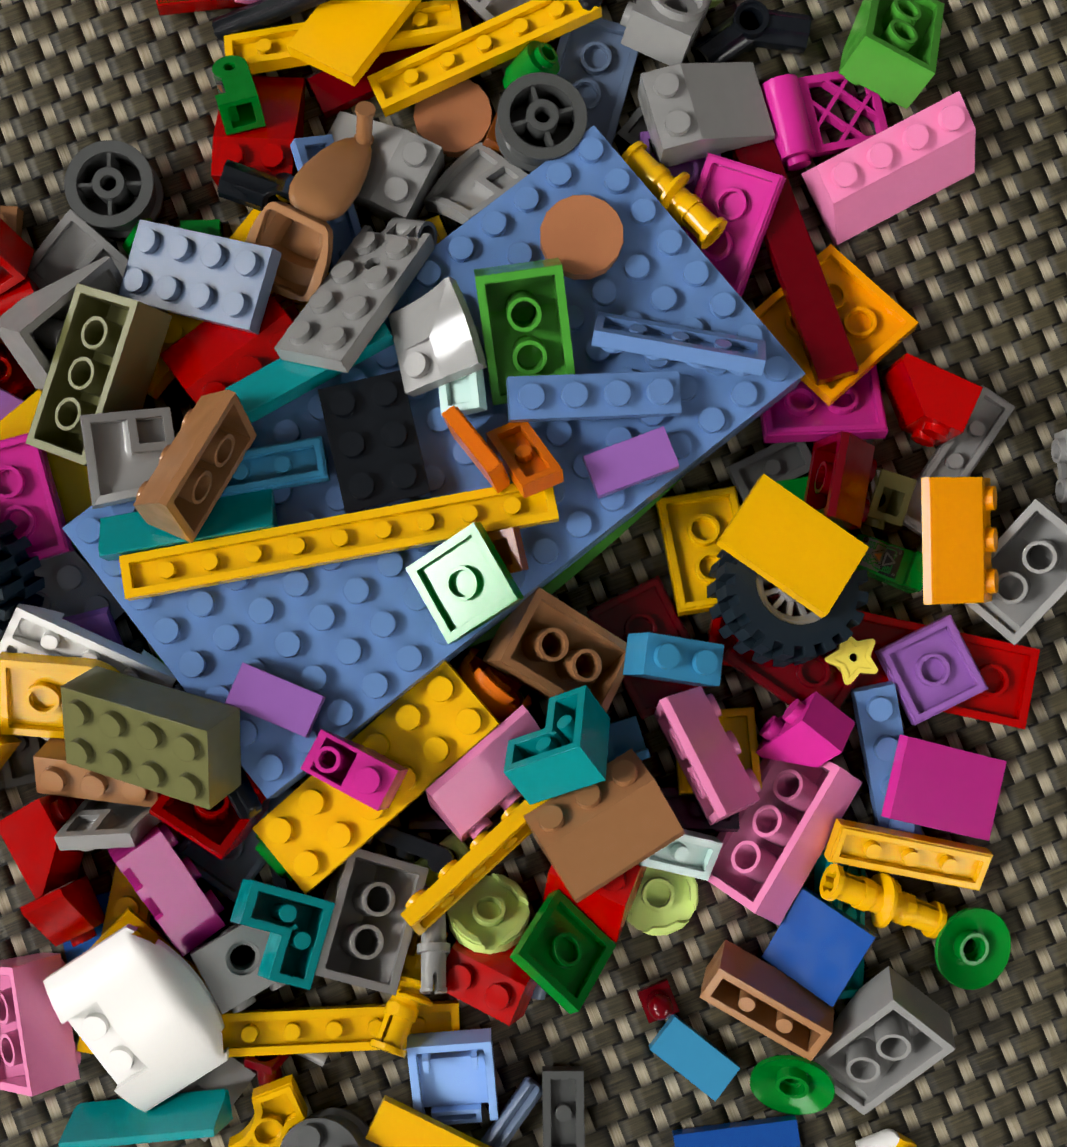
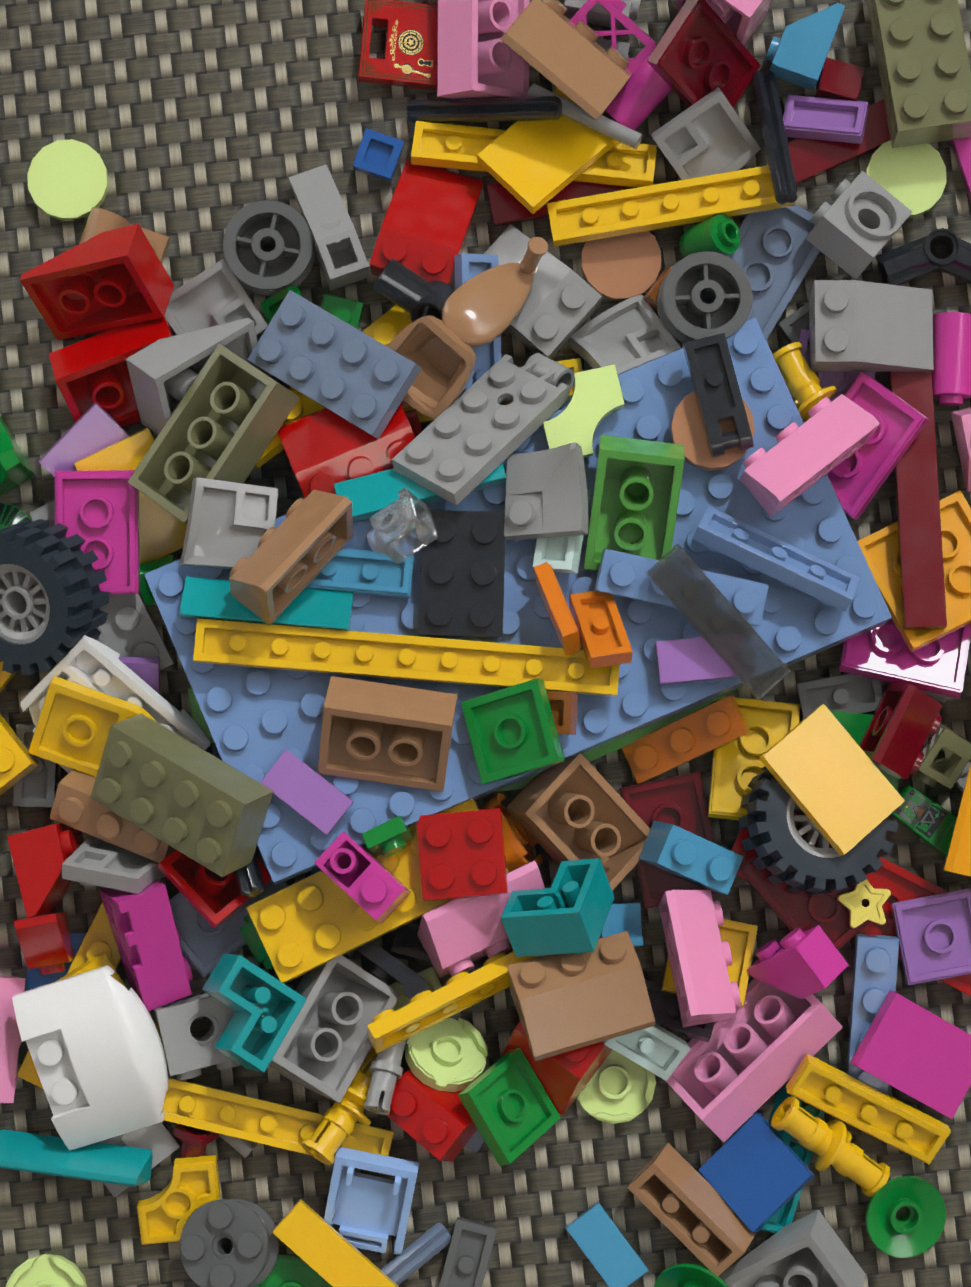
camera: 20 degrees right, 0 degrees up
green leg [212,55,266,135] -> none
dark red piece [636,978,680,1024] -> none
none -> light grey slope [288,165,369,291]
none -> medium nougat slope [317,676,457,792]
none -> blue plate [353,128,405,182]
none -> green plate [362,815,414,857]
none -> clear brick [367,488,438,564]
none -> red plate [416,808,509,901]
none -> yellowish green tile [543,364,624,458]
none -> orange plate [622,695,750,784]
none -> clear smoke tile [645,544,791,700]
none -> black plate [683,333,754,457]
none -> bright pink slope [740,394,880,517]

